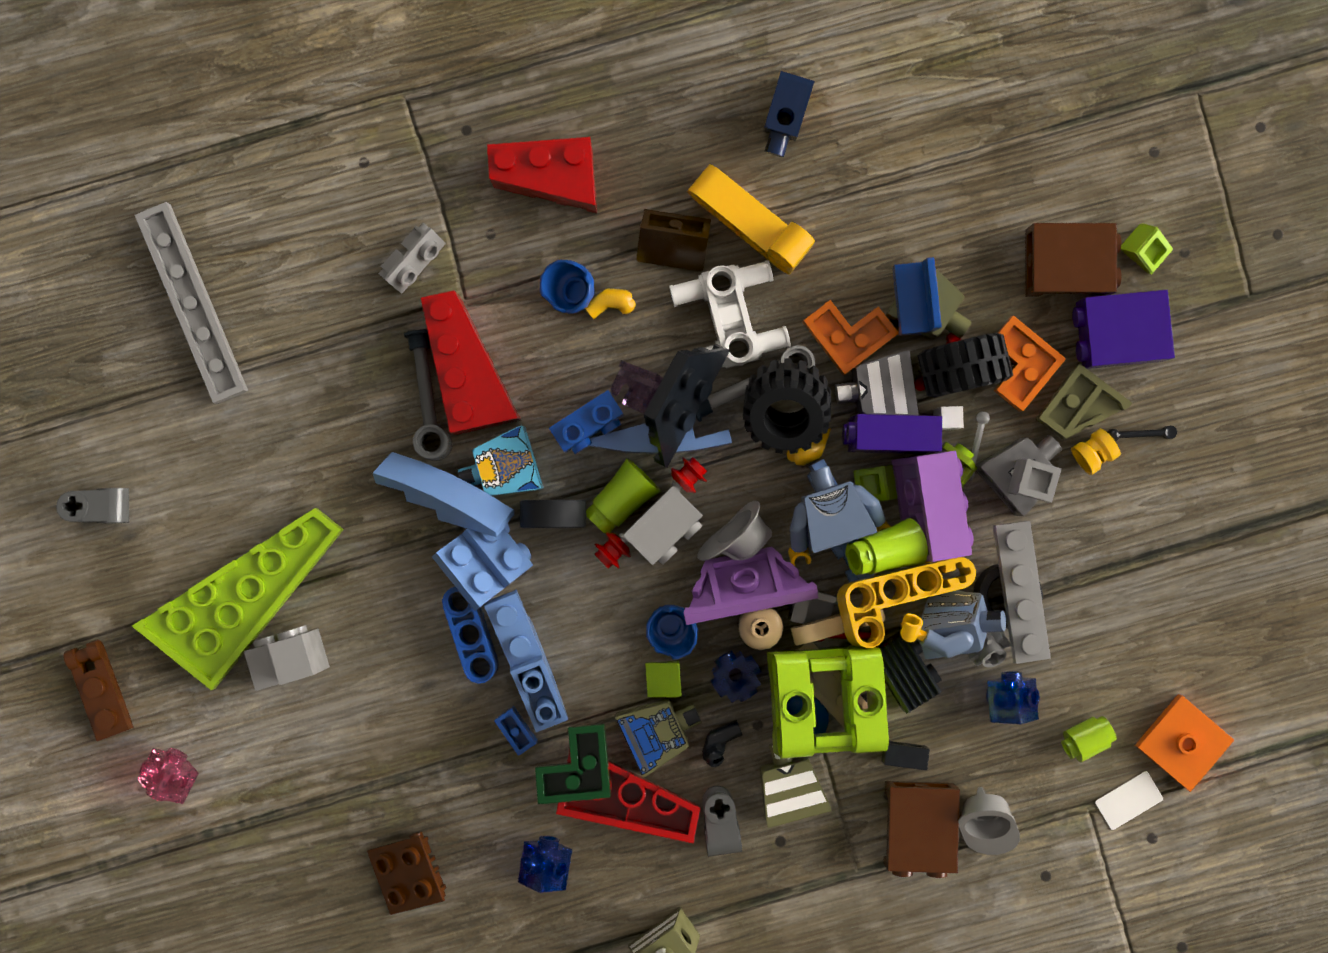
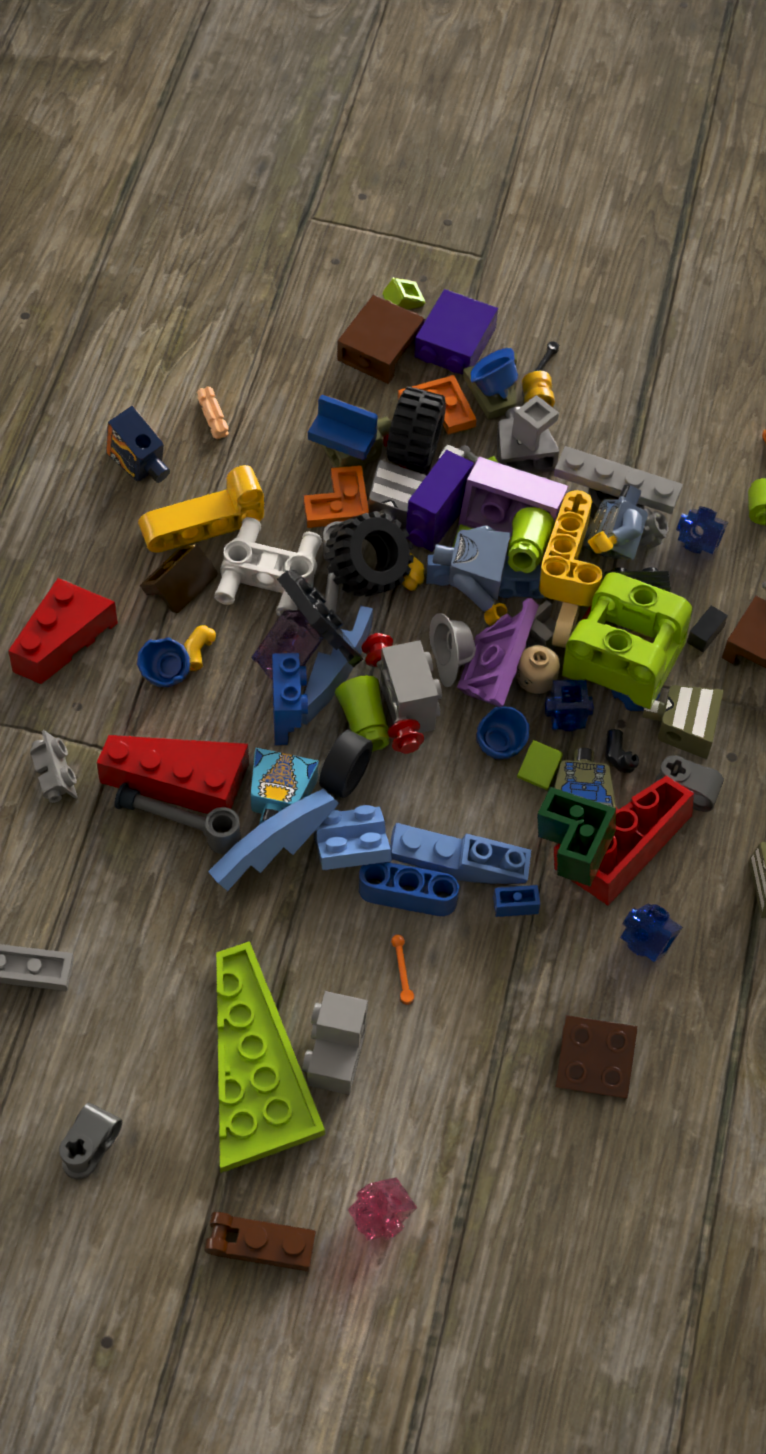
camera: 65 degrees left, 30 degrees down
none -> light nougat axle [197,386,229,440]
none -> orange hinge [391,934,414,1005]
none -> blue piece [470,348,518,399]

